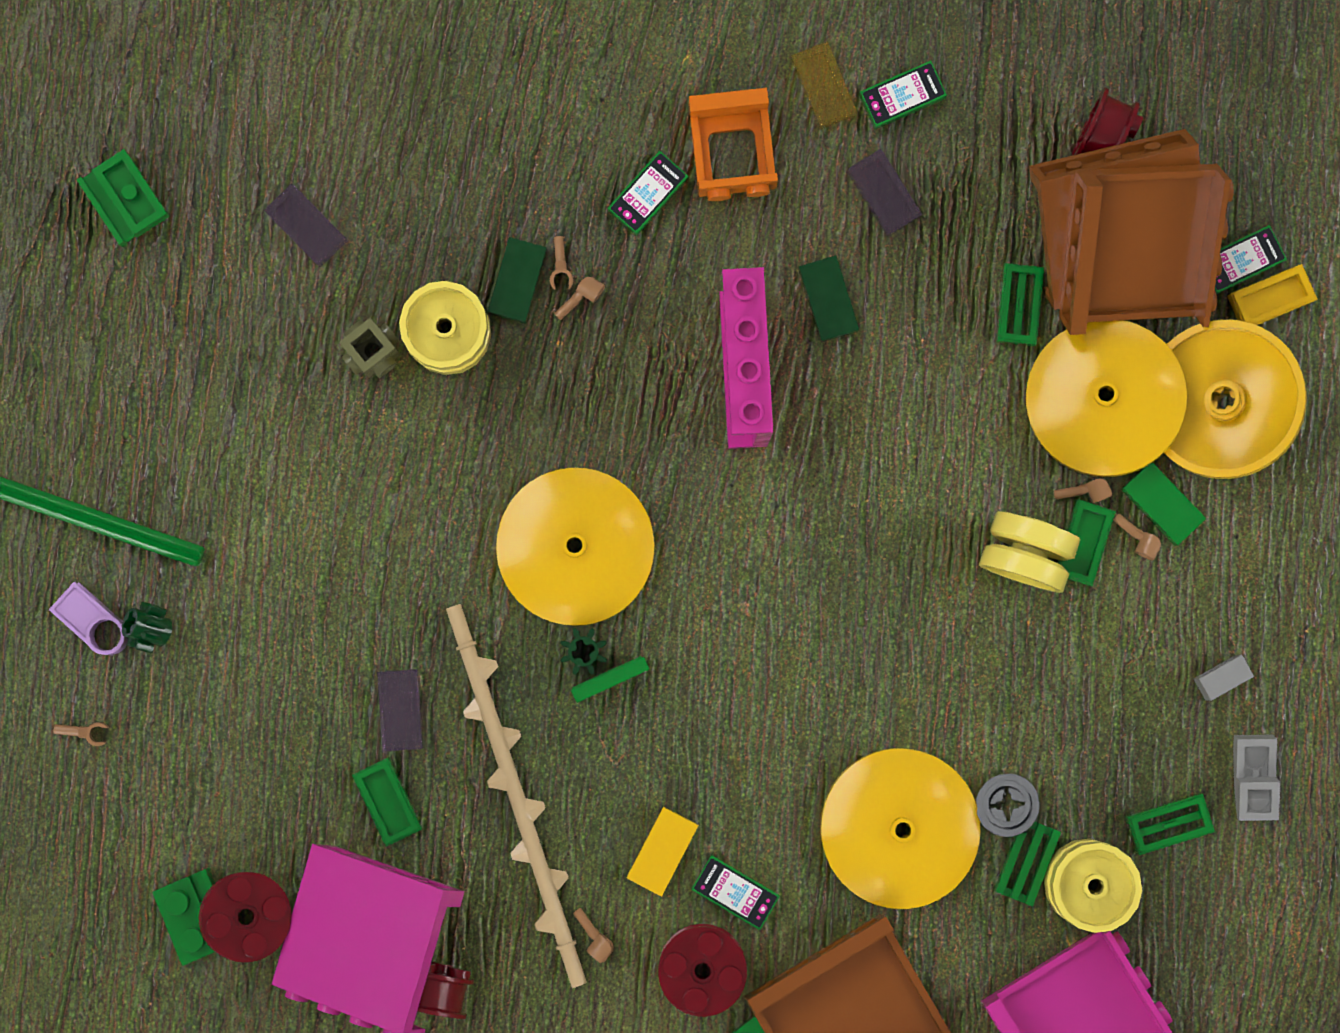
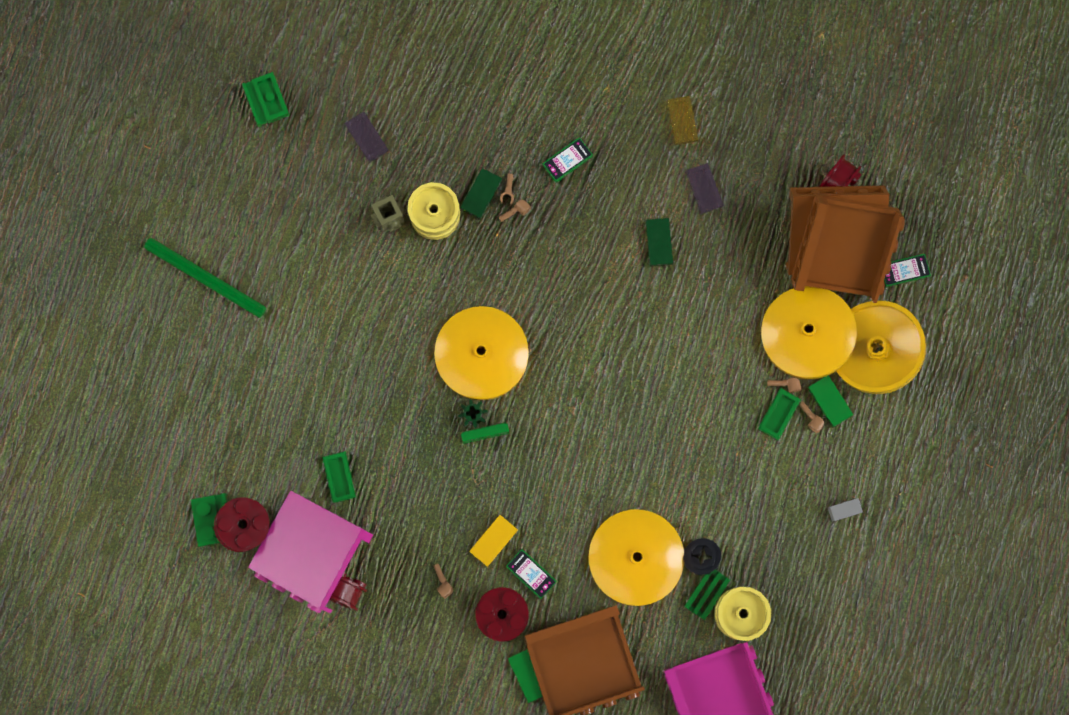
camera: 10 degrees right, 5 degrees down
lavender piece [49,582,129,655] -> none
medium nougat hand [53,722,109,746] -> none
dark green gear [122,601,172,653] -> none
clear purple tile [377,669,423,752] -> none
tan plant [446,604,587,988] -> none
orange window [688,88,778,201] -> none
dark pink panel [719,267,773,449] -> none
tile [859,60,947,130] -> none
light yellow wheel [979,511,1081,593] -> none
green tile [996,263,1044,346] -> none
green tile [1124,793,1215,855] -> none
yellow tile [1227,264,1318,325] -> none
light grey slope [1233,735,1280,821] -> none

